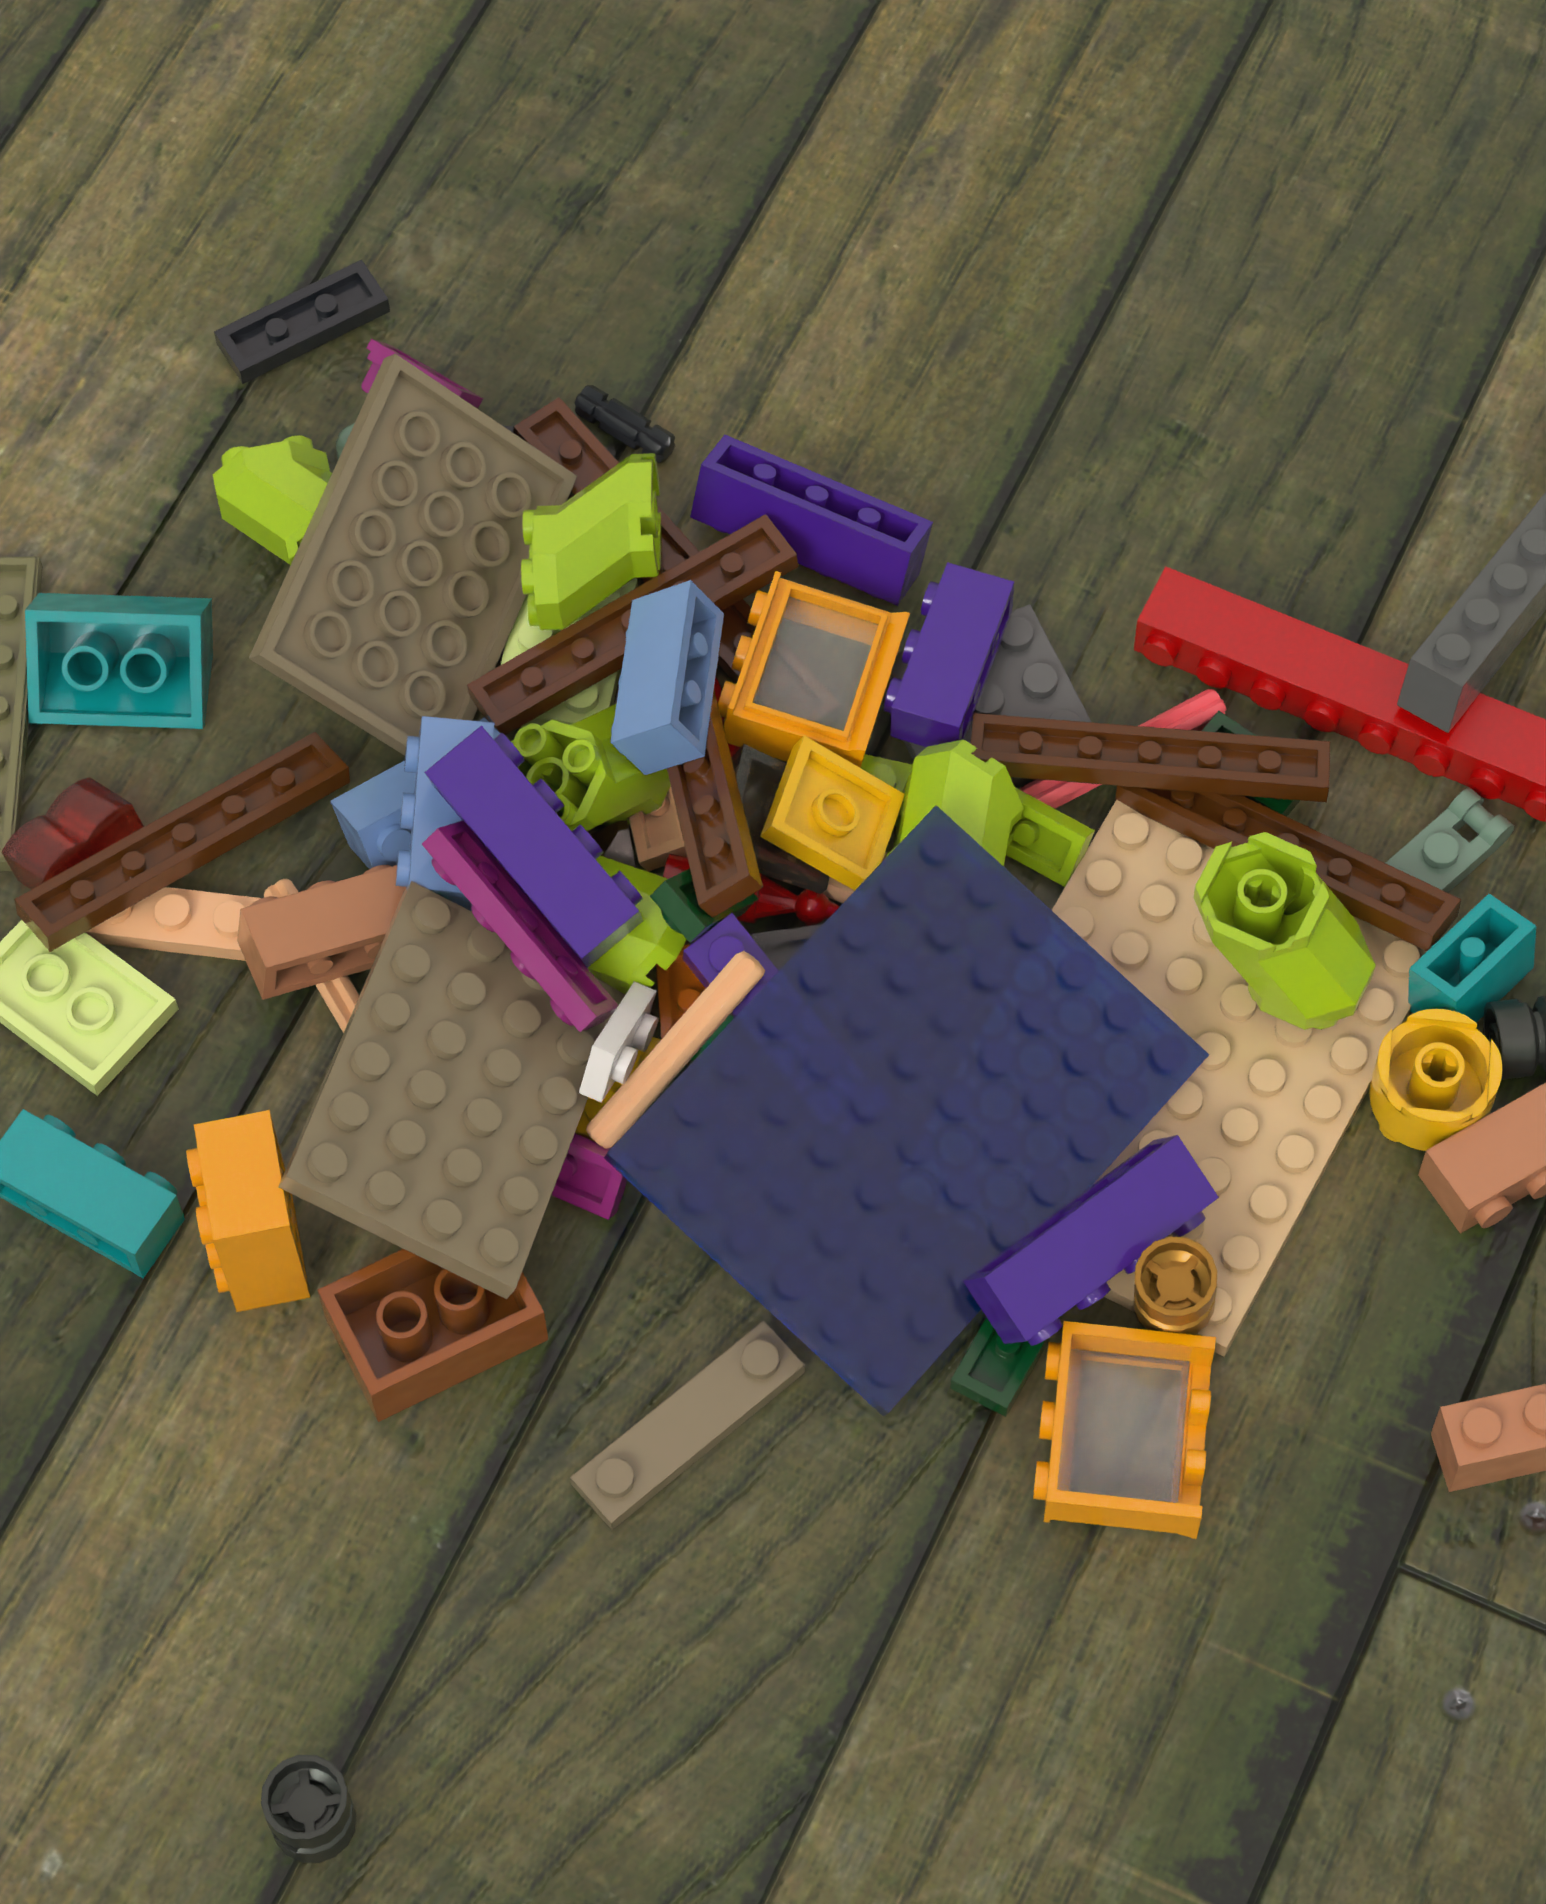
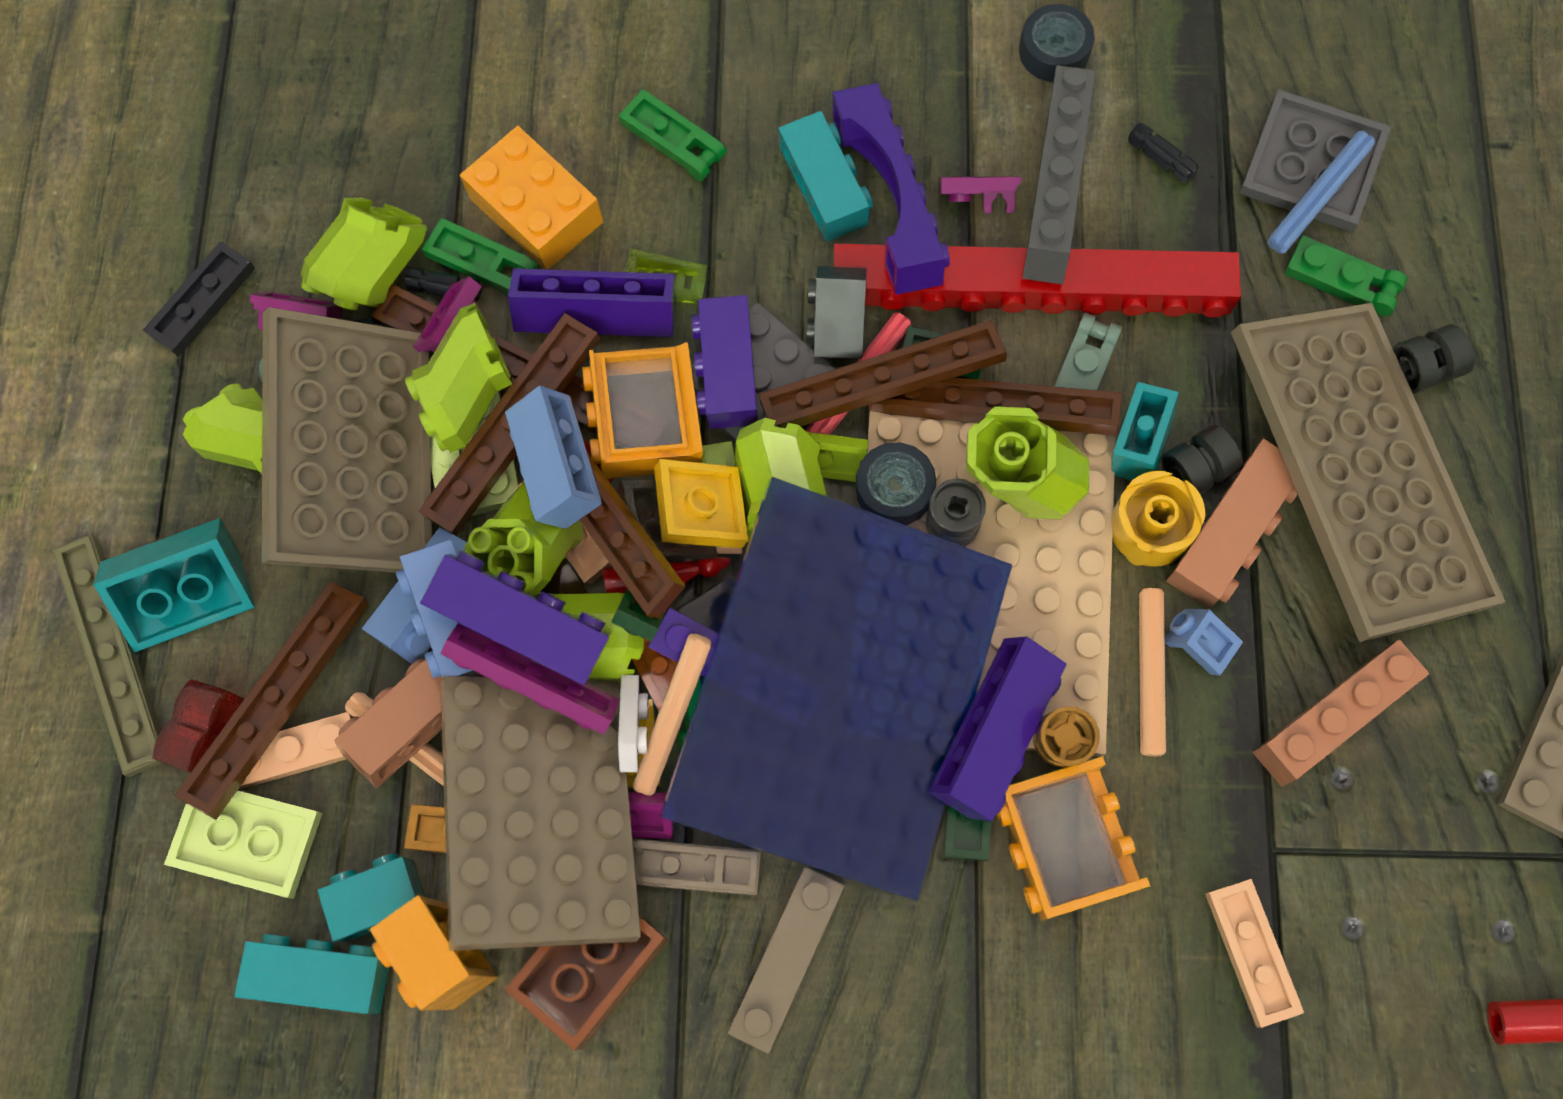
camera: 20 degrees left, 10 degrees up
none -> lime brick [301,198,427,310]
none -> teal brick [317,853,425,943]
none -> pearl gold plate [404,804,446,854]
none -> magenta plate [413,276,482,353]
none -> green plate [422,218,539,297]
none -> light orange brick [460,125,604,270]
none -> green plate [618,89,727,182]
none -> clear neon green slope [625,248,708,303]
none -> dark tan plate [632,839,762,896]
none -> teal brick [778,111,873,242]
none -> pearl dark grey brick [806,266,867,359]
none -> dark purple arch [832,83,950,295]
none -> wheel [855,442,936,527]
none -> pearl dark grey wheel [926,479,986,549]
none -> magenta plate [938,176,1021,213]
none -> light nougat axle [1139,588,1166,757]
none -> medium blue bracket [1165,609,1243,676]
none -> light nougat plate [1205,879,1304,1028]

